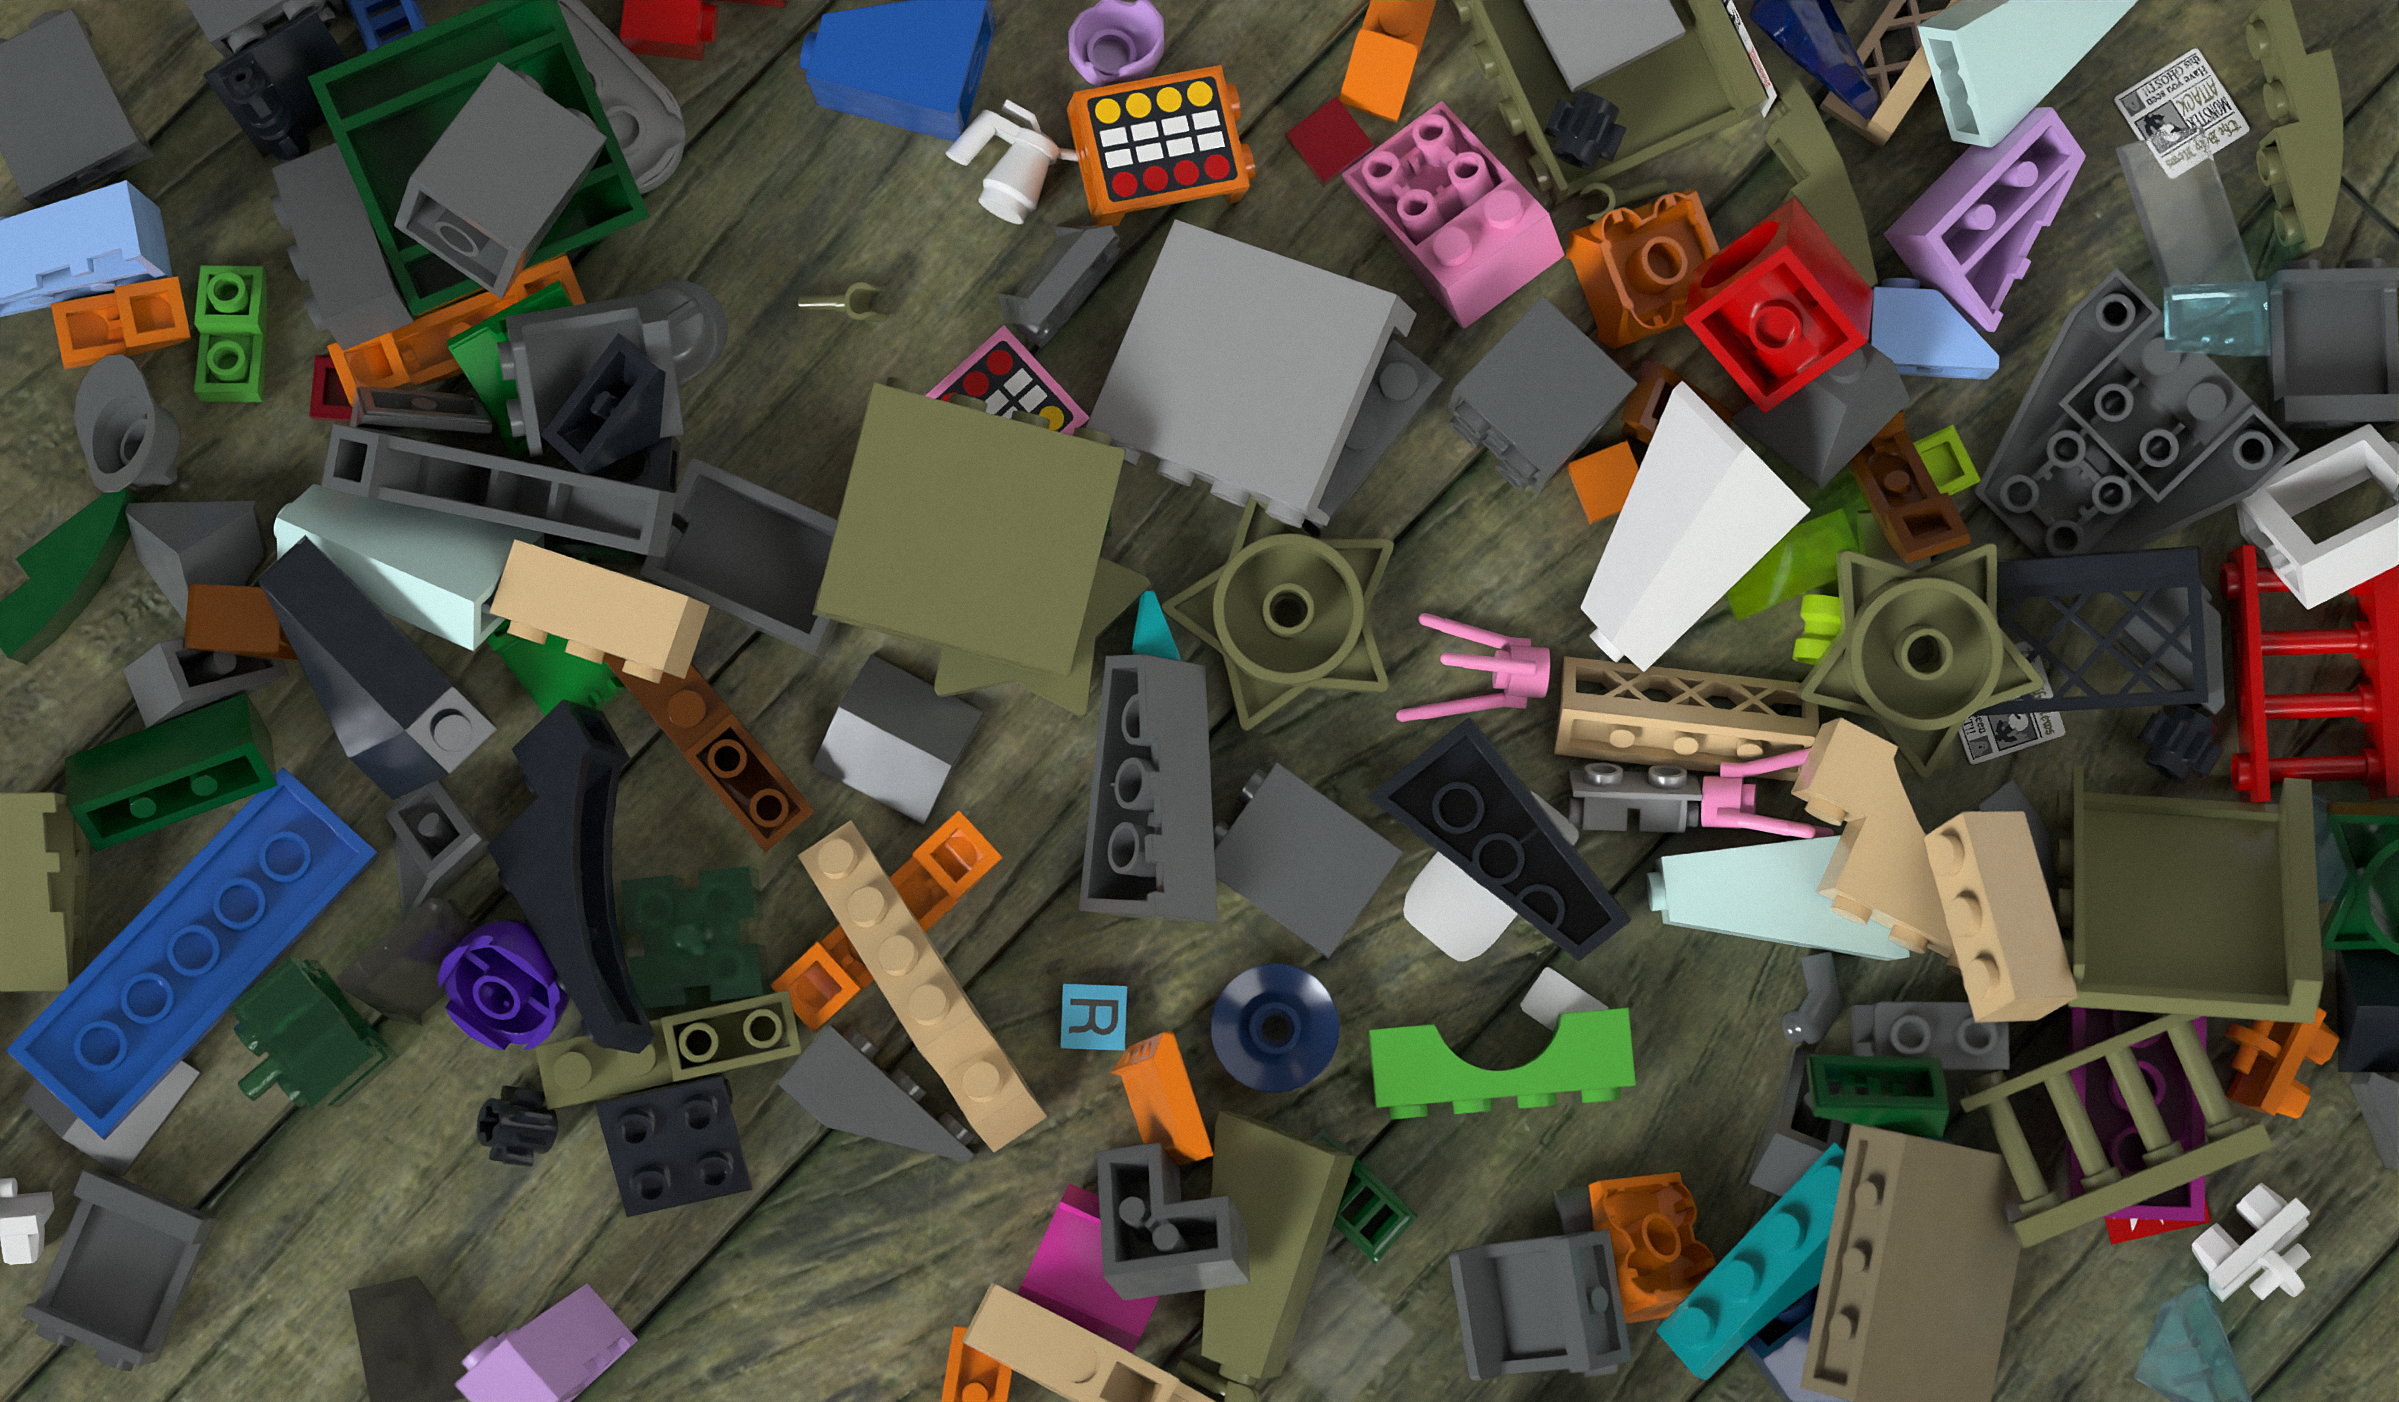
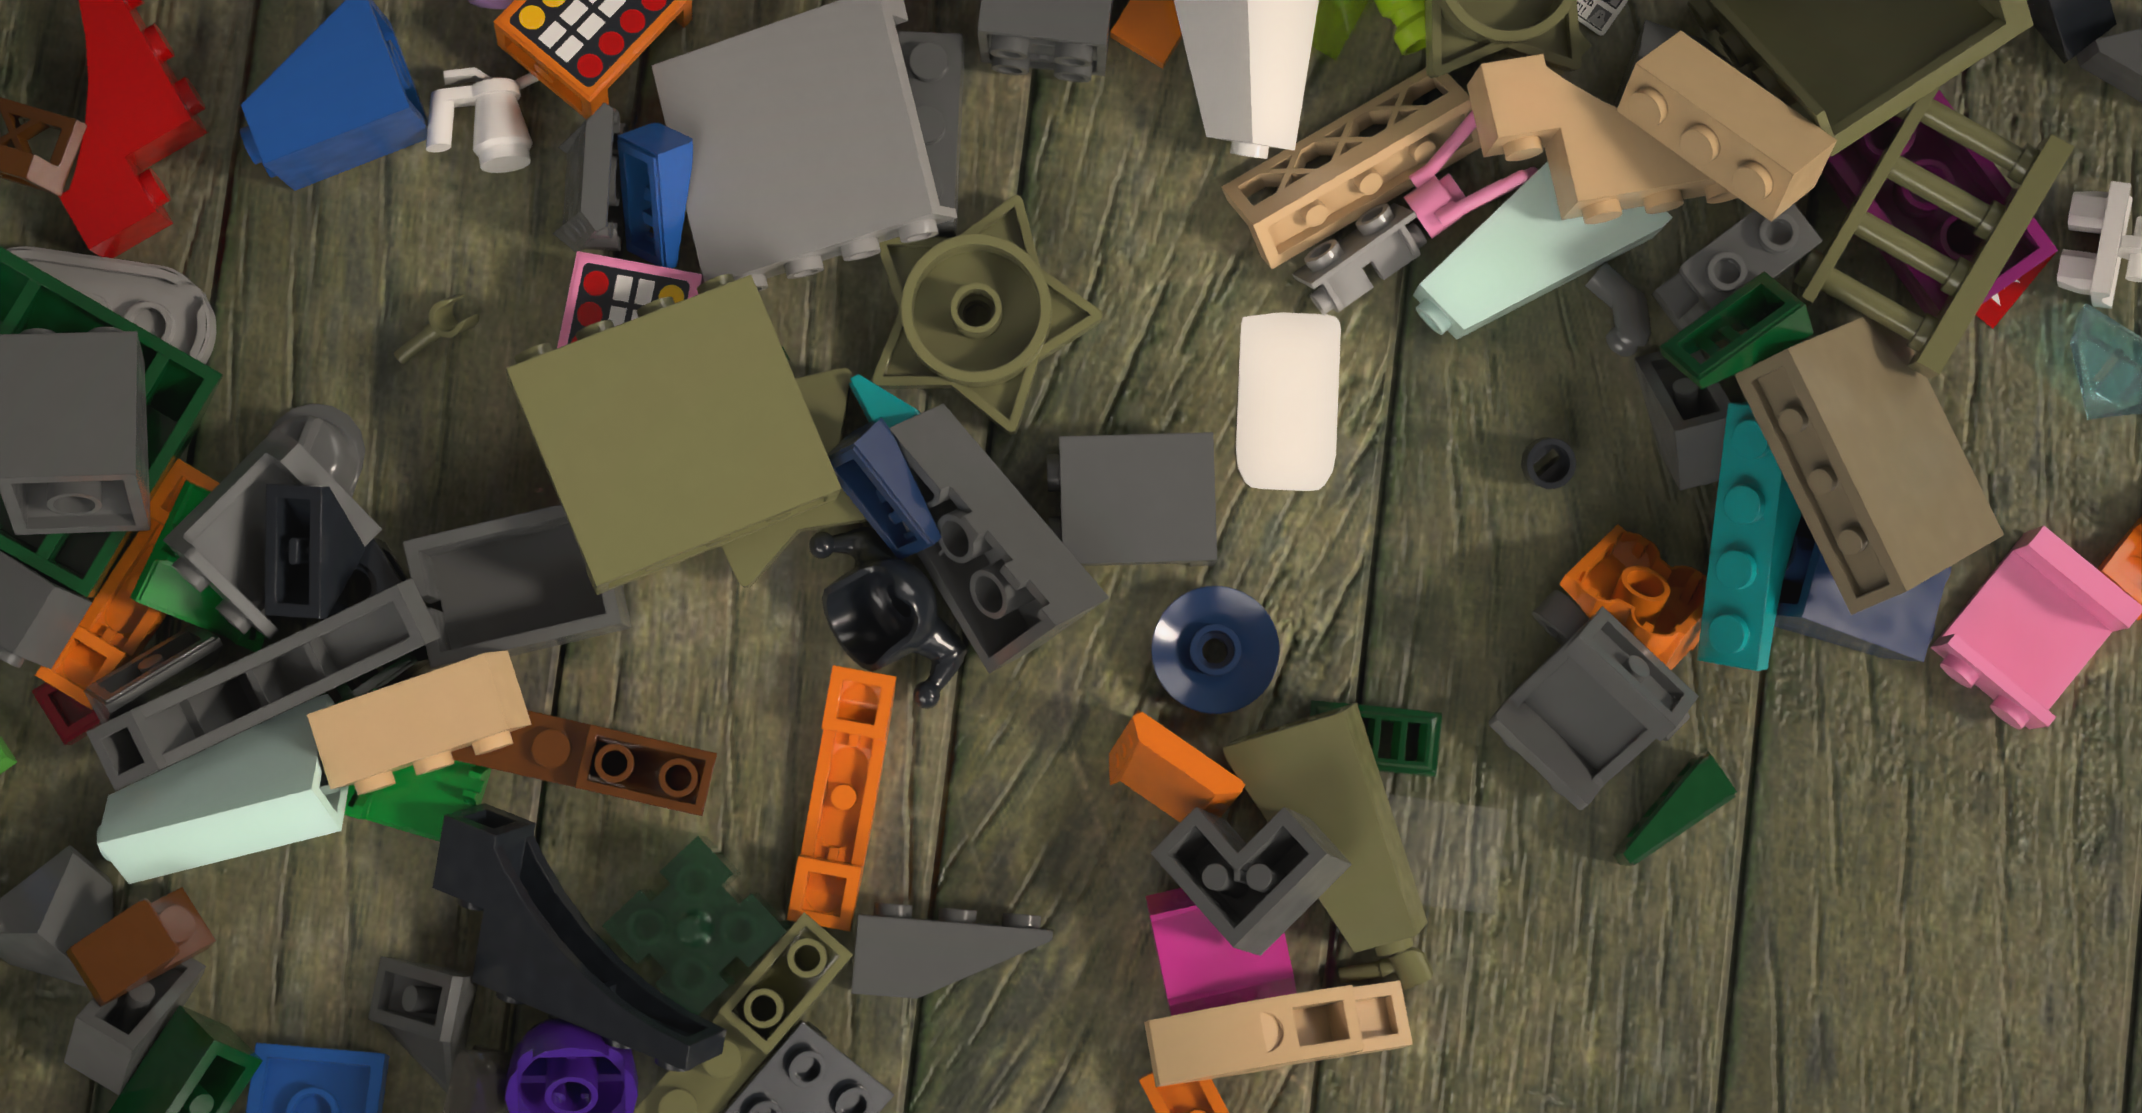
camera: 40 degrees left, 0 degrees up
black wedge [258,535,497,800] -> none
tan arch [797,820,1047,1152] -> none
dark grey slope [812,654,984,825] -> none
medium azure tile [1060,984,1128,1051] -> none
black wedge [1368,717,1631,961] -> none
bright green arch [1368,1008,1636,1119] -> none
bright pink plant [1396,613,1550,722] -> none
white sticker [1520,967,1609,1031] -> none
orange hips [2225,1007,2340,1119] -> none
none -> blue slope [617,123,693,269]
none -> black piece [809,527,967,709]
none -> dark blue slope [827,417,942,560]
none -> black hinge [1521,437,1576,489]

